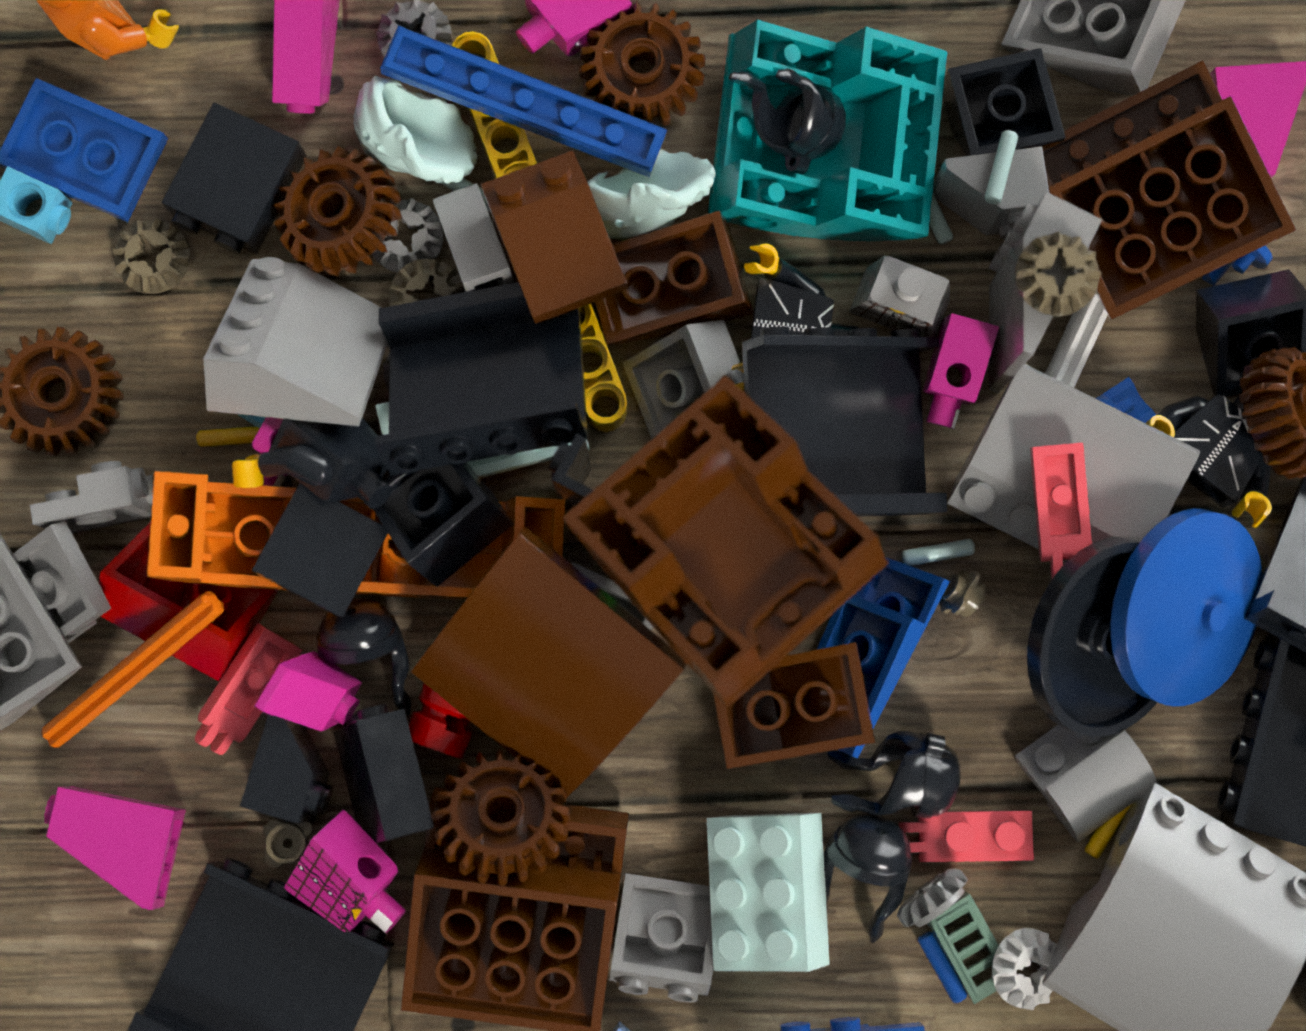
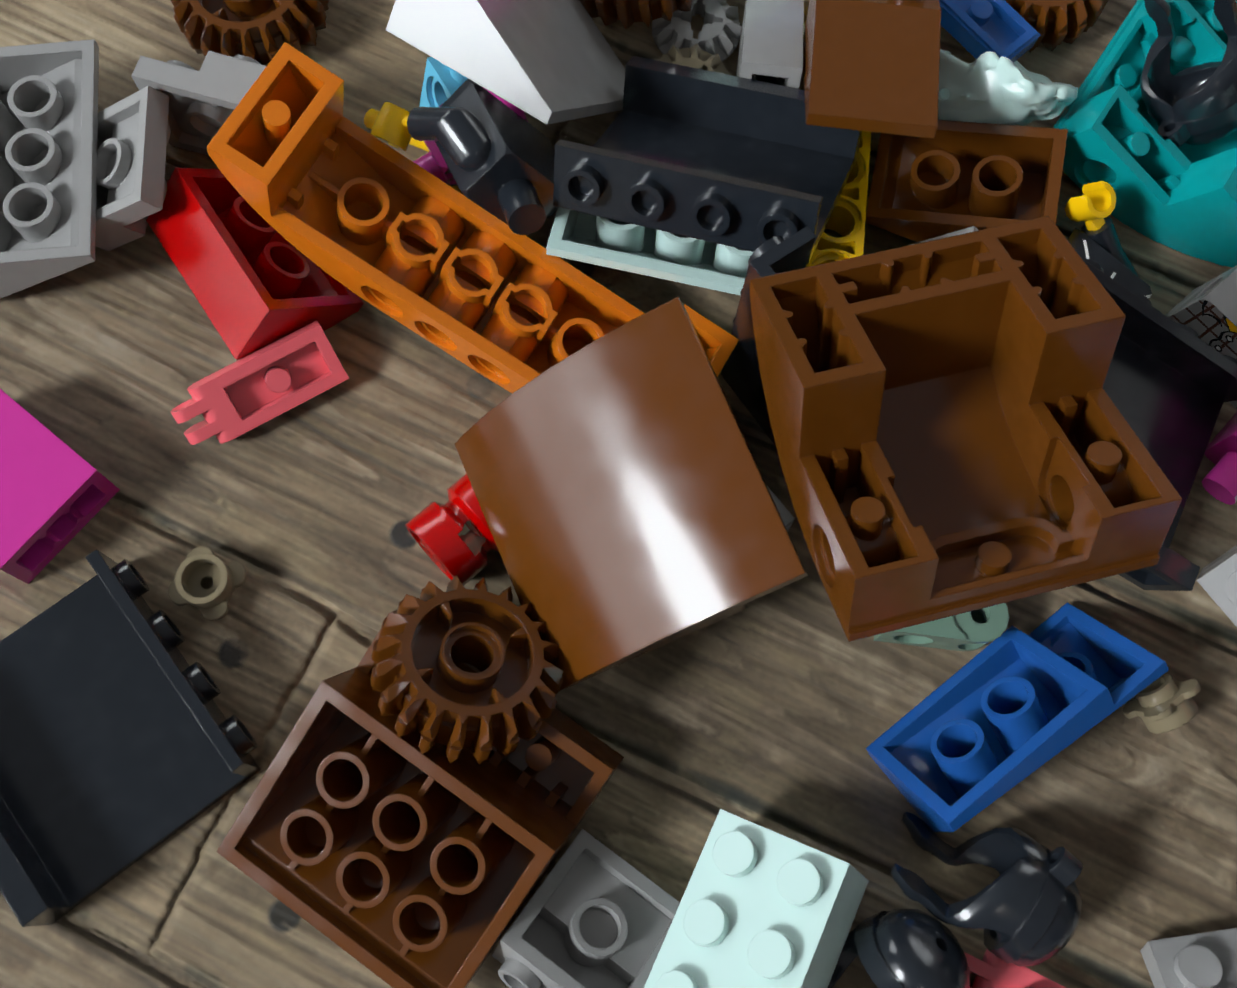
camera: 25 degrees right, 10 degrees down
orange axle [41,591,224,748] -> none
black slope [240,714,333,824] -> none
black tile [251,483,388,618] -> none
dark pink slope [255,651,362,732] -> none
dark pink torso [284,809,406,933] -> none
black hair [316,598,412,726] -> none
black brick [334,704,434,843] -> none
black slope [373,462,514,587] -> none
reddish brown slope [713,642,876,769] -> none
light aqua piece [901,539,975,566] -> none

